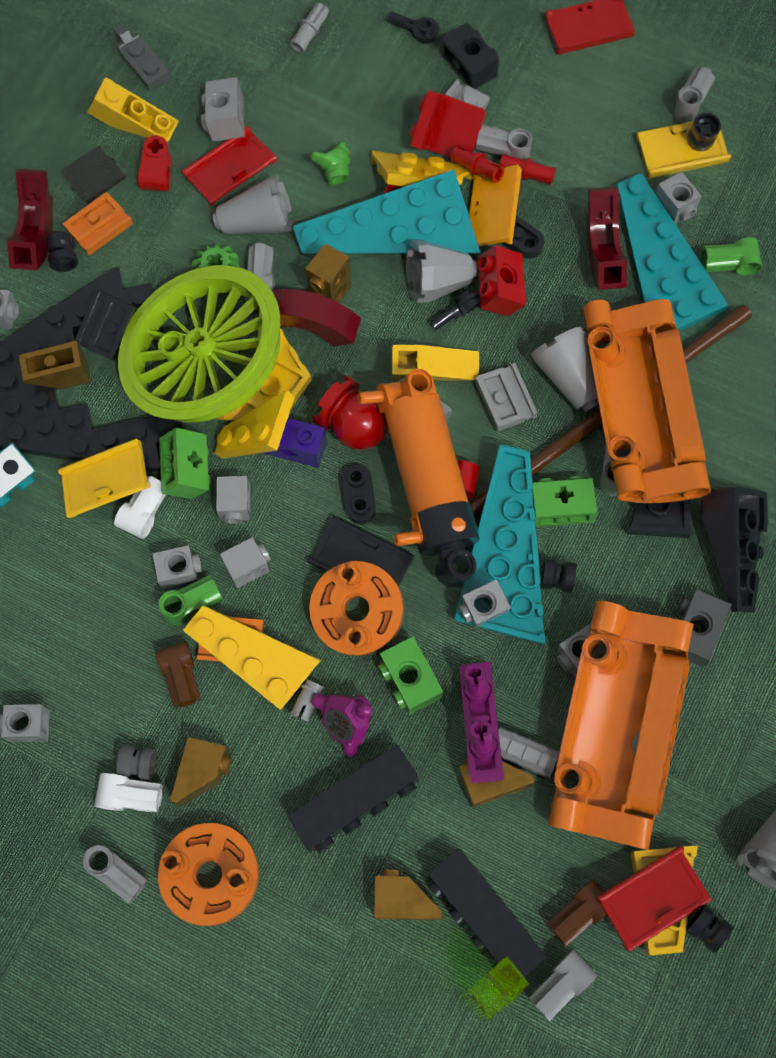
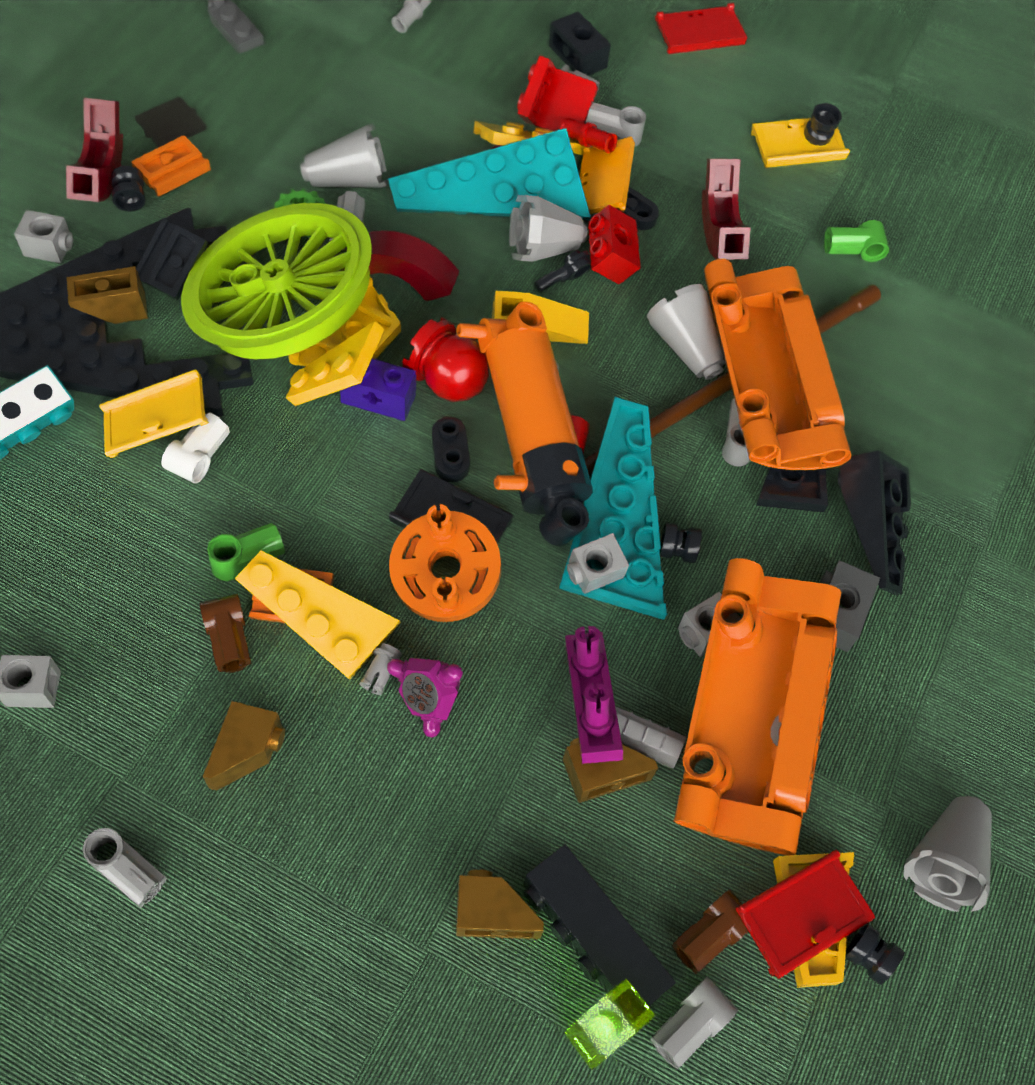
camera: 10 degrees left, 10 degrees down
yellow slope [87,77,178,143] -> none
white piece [94,773,163,813] -> none
dark grey wheel [117,744,157,781] -> none
red piece [138,135,172,192] -> none
light grey brick [152,545,202,591] -> none
orange piece [158,823,259,926] -> none
bright green brick [159,428,210,500] -> none
red door [182,126,277,206] -> none
light grey brick [201,77,244,142] -> none
light grey brick [216,476,251,524] -> none
light grey brick [220,537,271,589] -> none
black brick [287,744,419,854] -> none
pearl gold brick [305,243,352,303] -> none
bright green animal [311,142,351,185] -> none
bright green brick [377,636,443,715] -> none
black plate [388,11,439,44] -> none
light grey plate [475,363,538,432] -> none
red pin [500,153,557,185] -> none
bright green brick [532,476,597,527] -> none
teal wing [617,173,728,332] -> none
light grey brick [656,171,701,223] -> none
light grey piece [673,66,716,123] -> none

